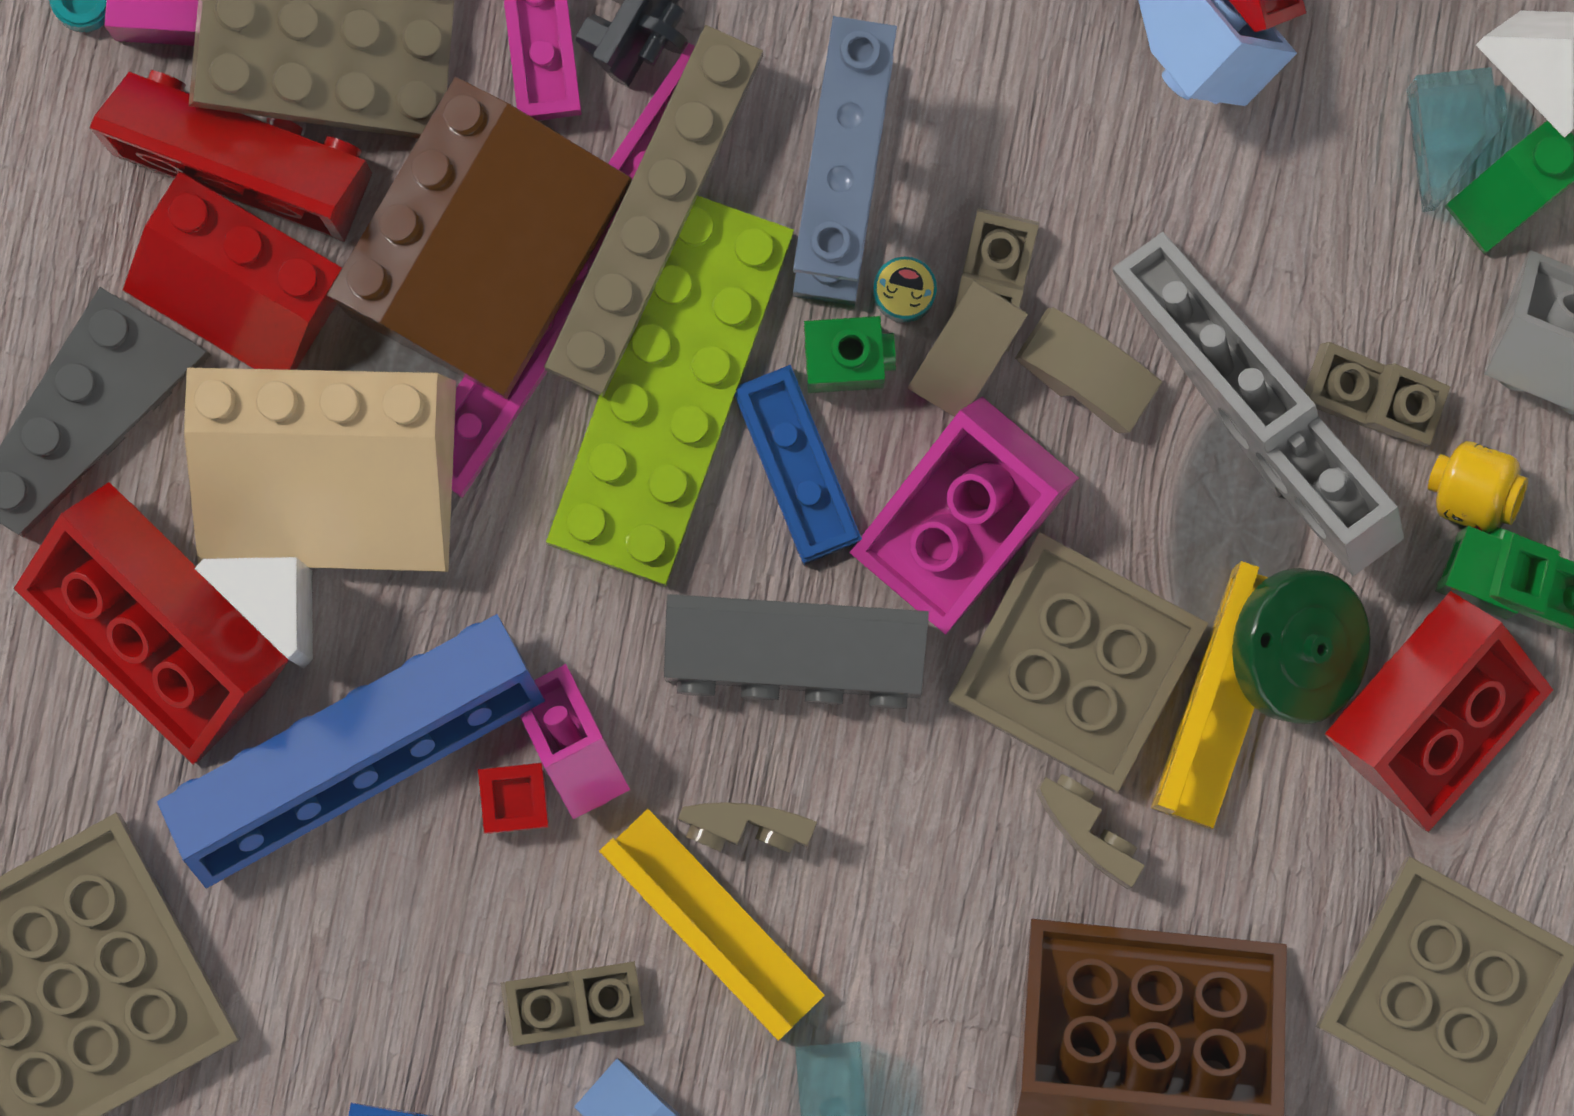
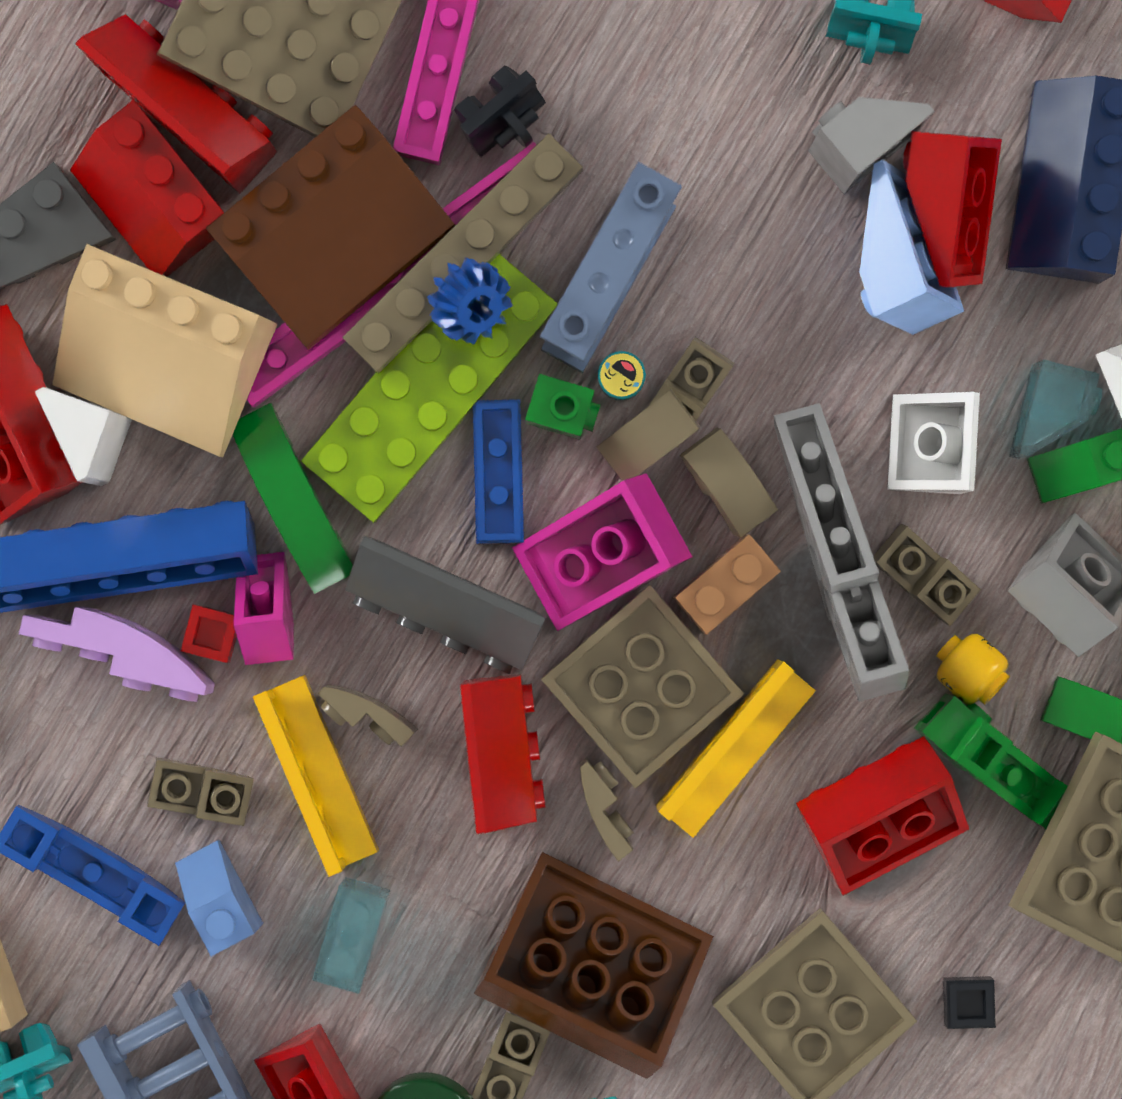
camera: 25 degrees right, 5 degrees up
dark green wheel [1232,568,1371,724] -> none
none -> lavender slope [19,606,215,702]
none -> green slope [233,403,353,594]
none -> blue gear [427,257,513,344]
none -> red slope [460,674,546,834]
none -> medium nougat brick [672,534,781,635]
none -> white slope [888,392,980,494]

